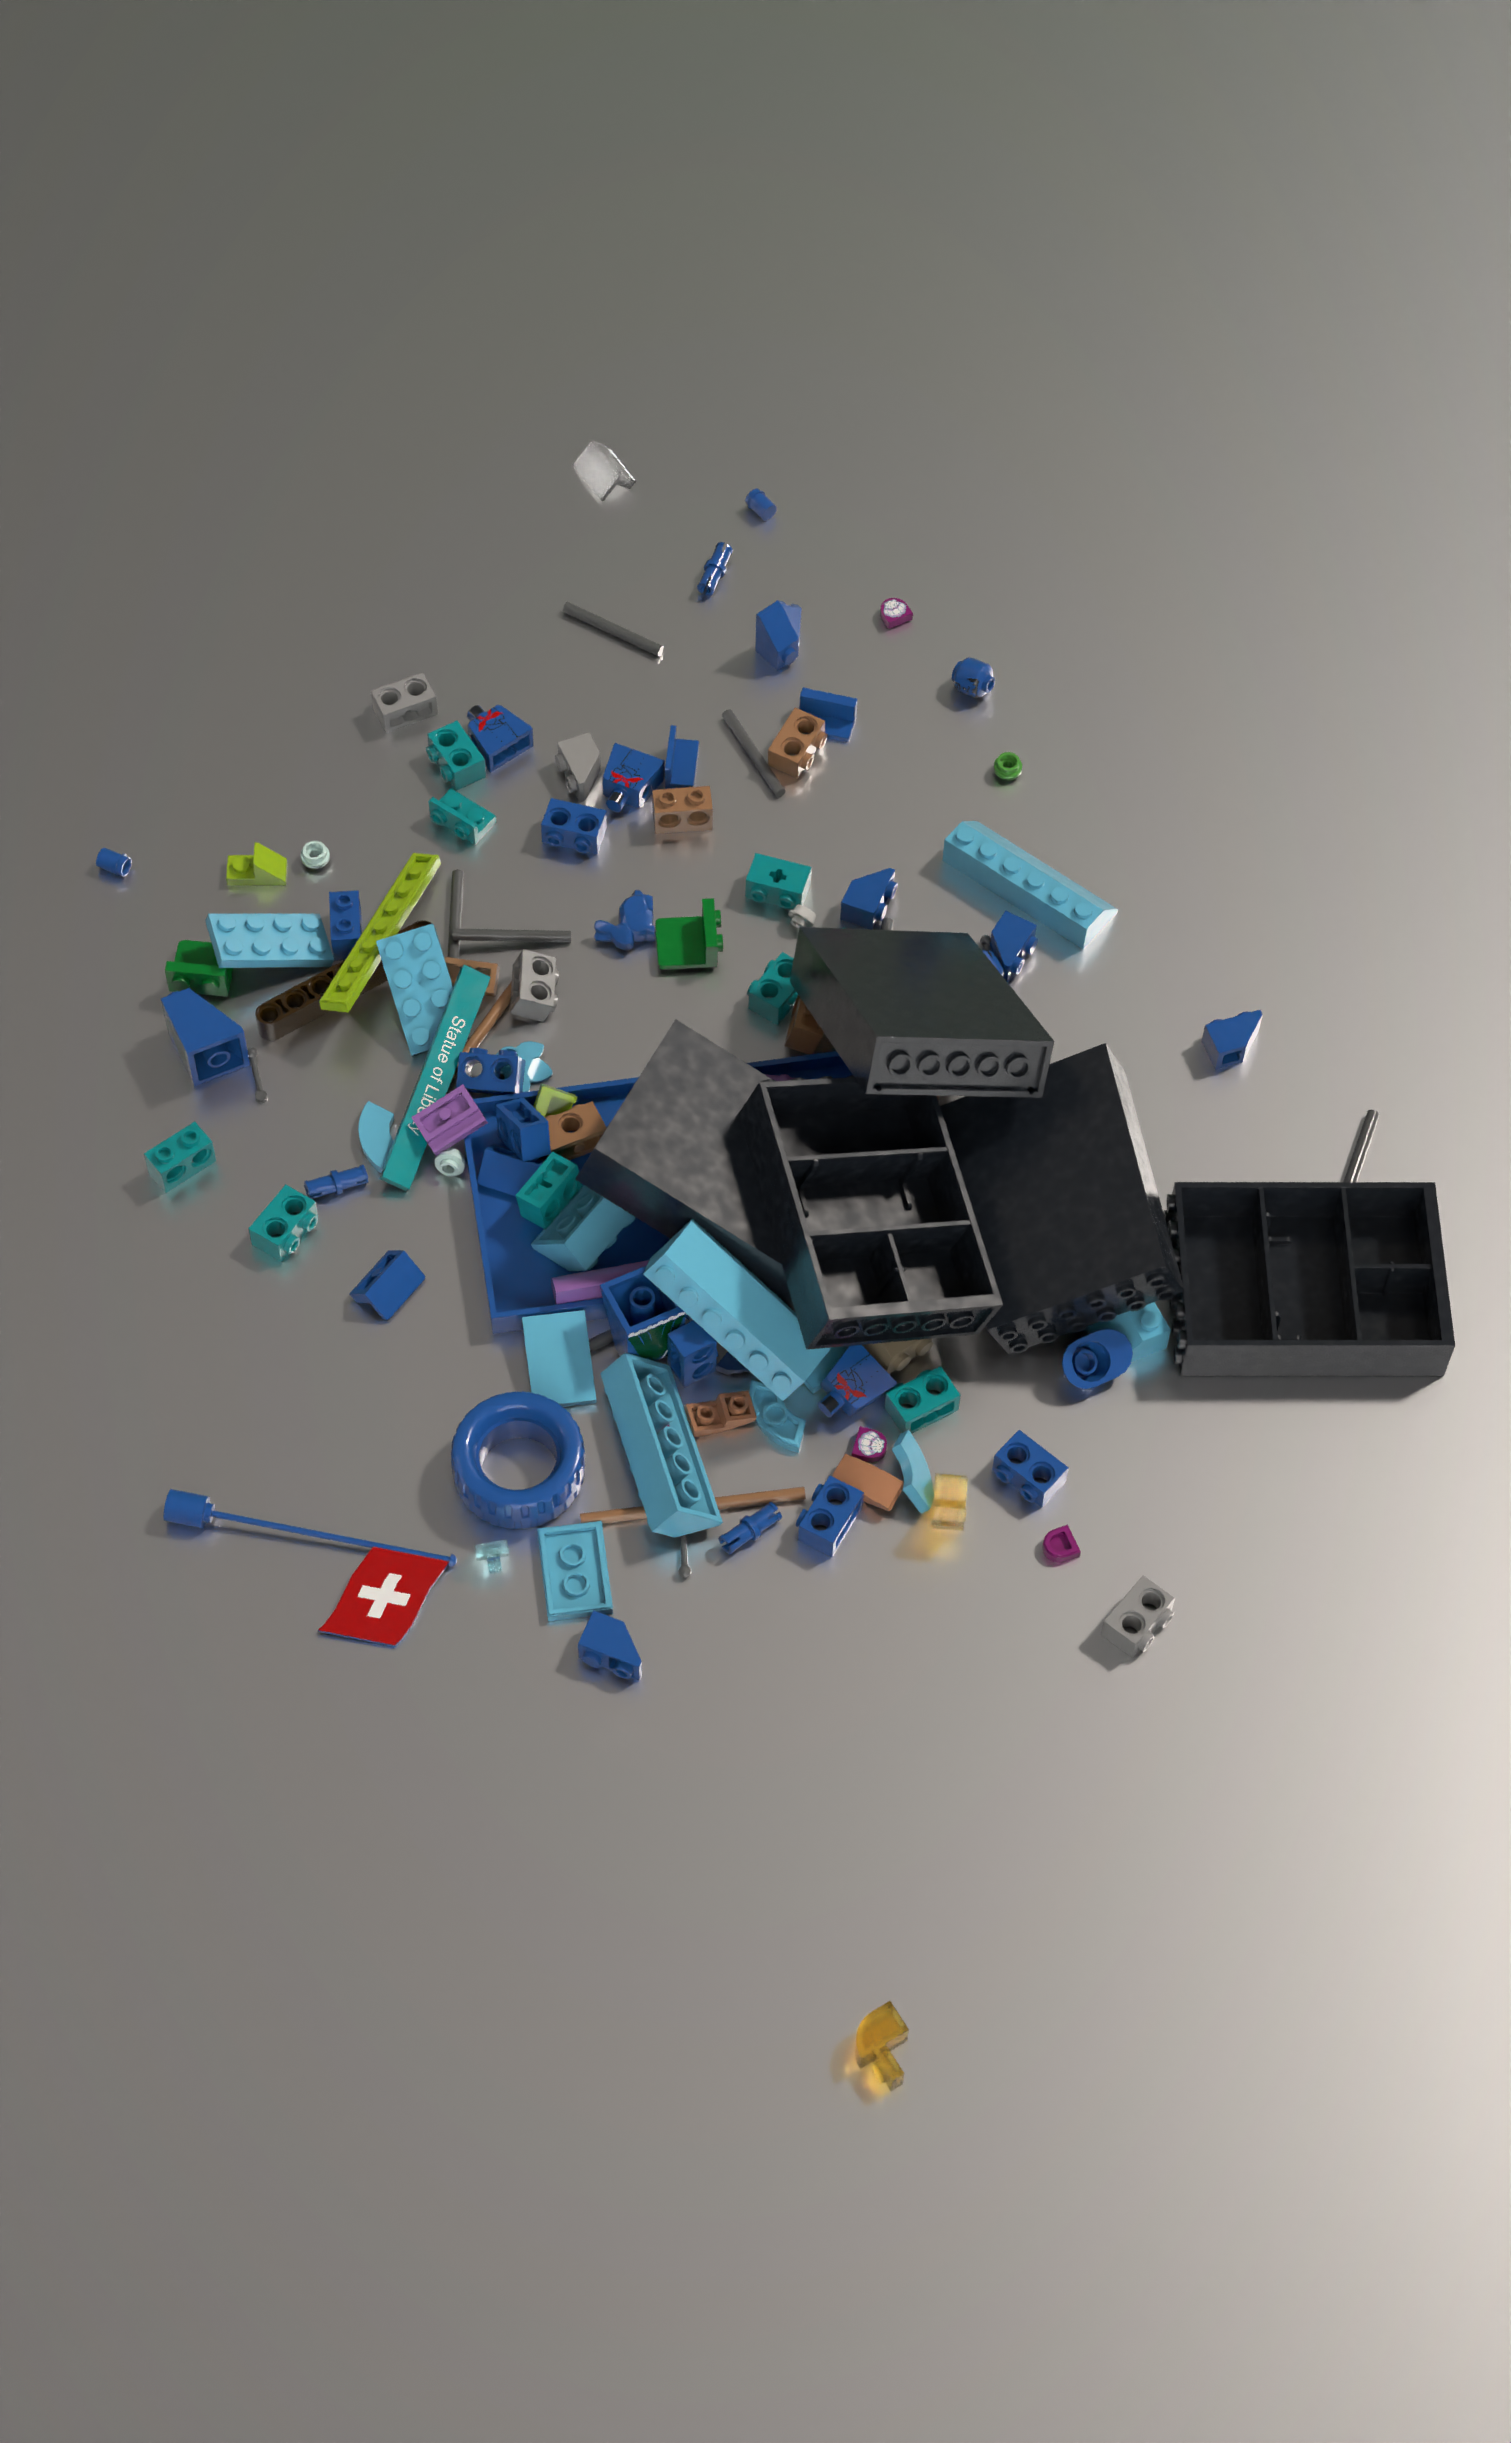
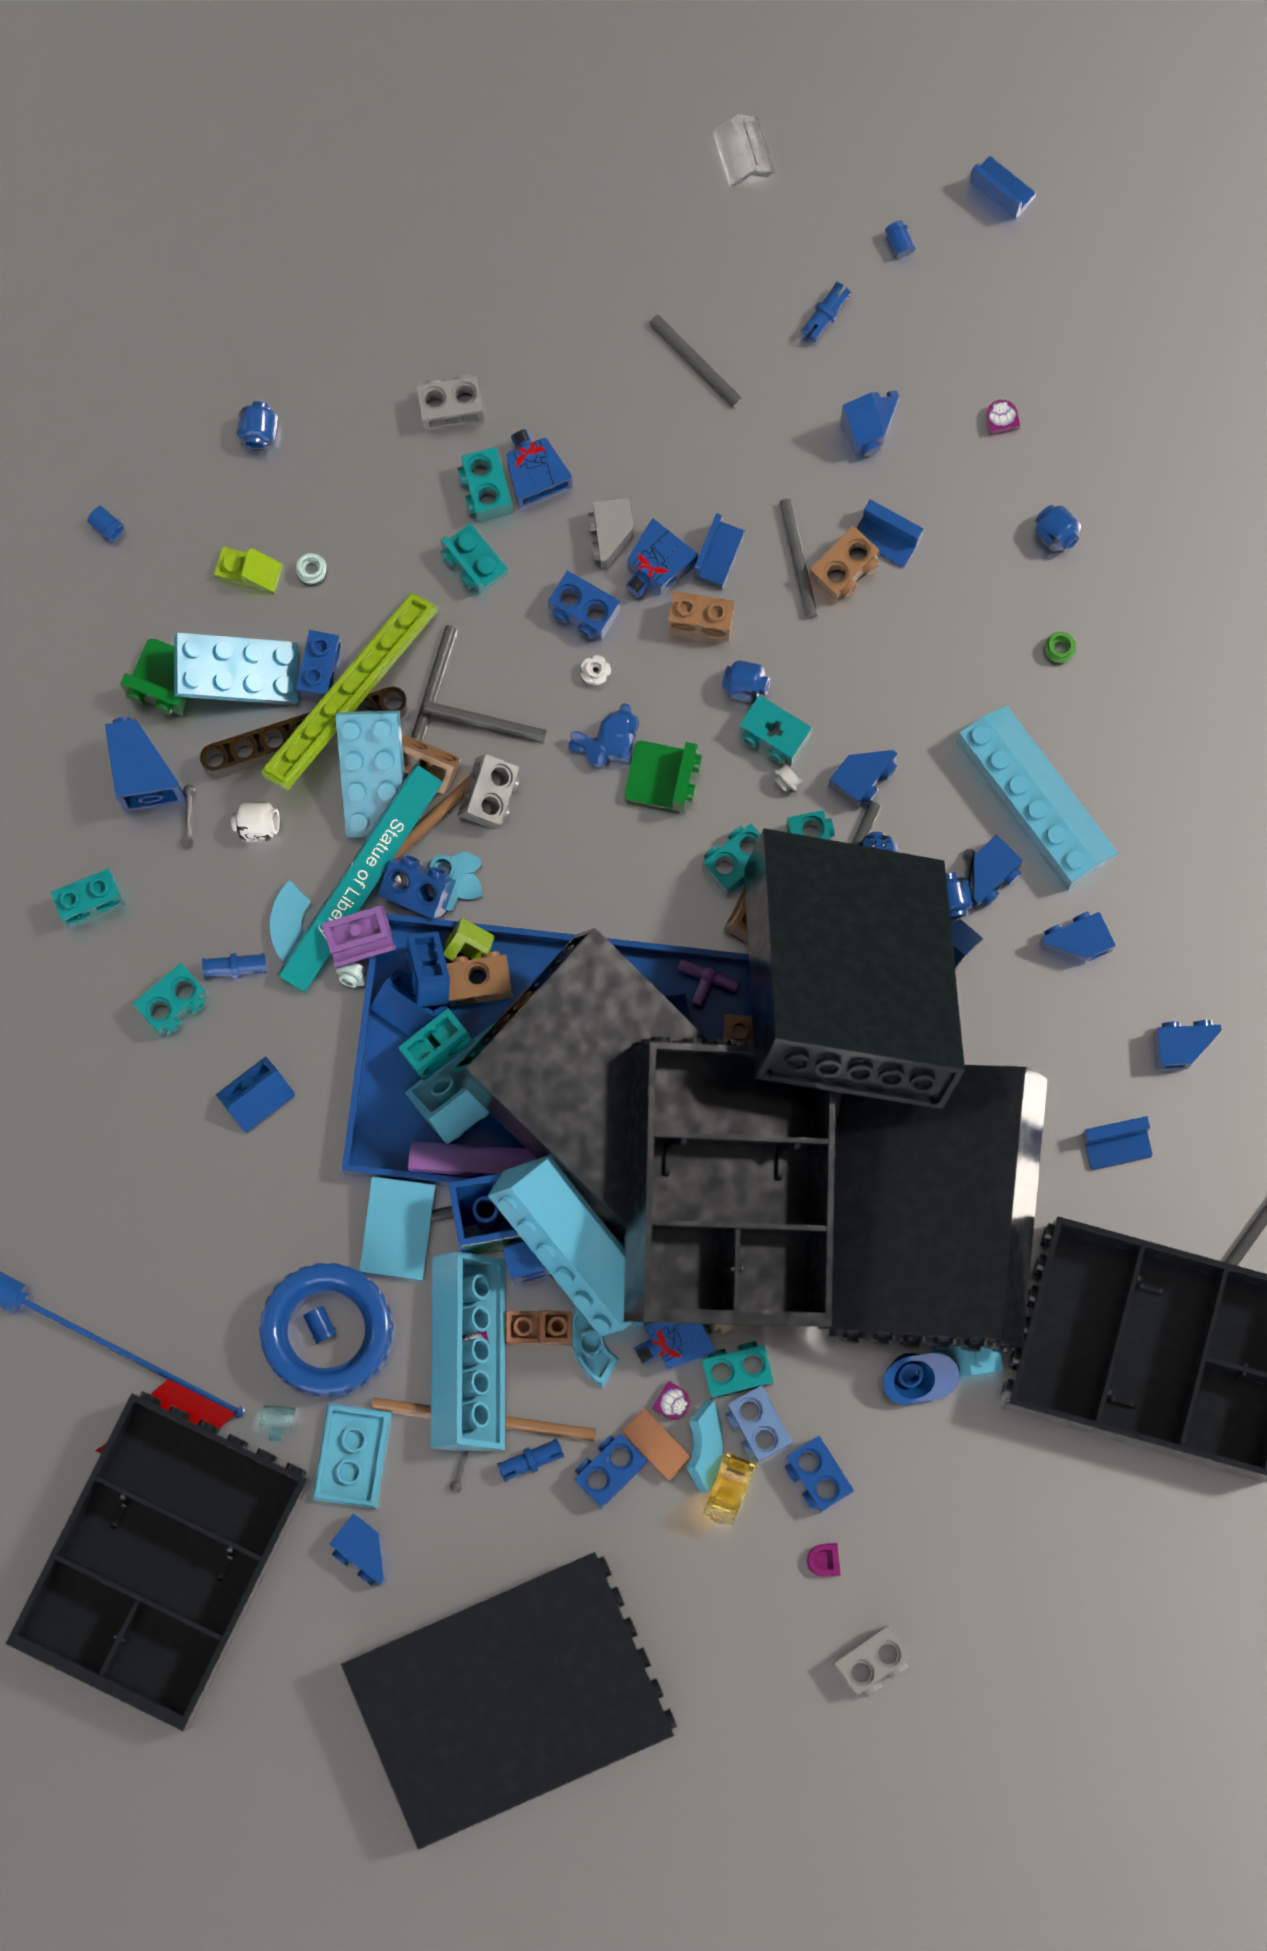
camera: 20 degrees right, 20 degrees up
none -> black container [5,1391,311,1731]
none -> white head [231,801,280,842]
none -> blue head [236,401,279,449]
none -> blue piece [303,1306,337,1345]
none -> black container [341,1552,678,1850]
none -> white plate [581,655,611,685]
none -> blue head [722,660,770,704]
none -> medium blue brick [725,1386,793,1463]
none -> blue panel [969,156,1036,219]
none -> blue slope [1039,911,1116,964]
none -> blue panel [1082,1116,1153,1170]

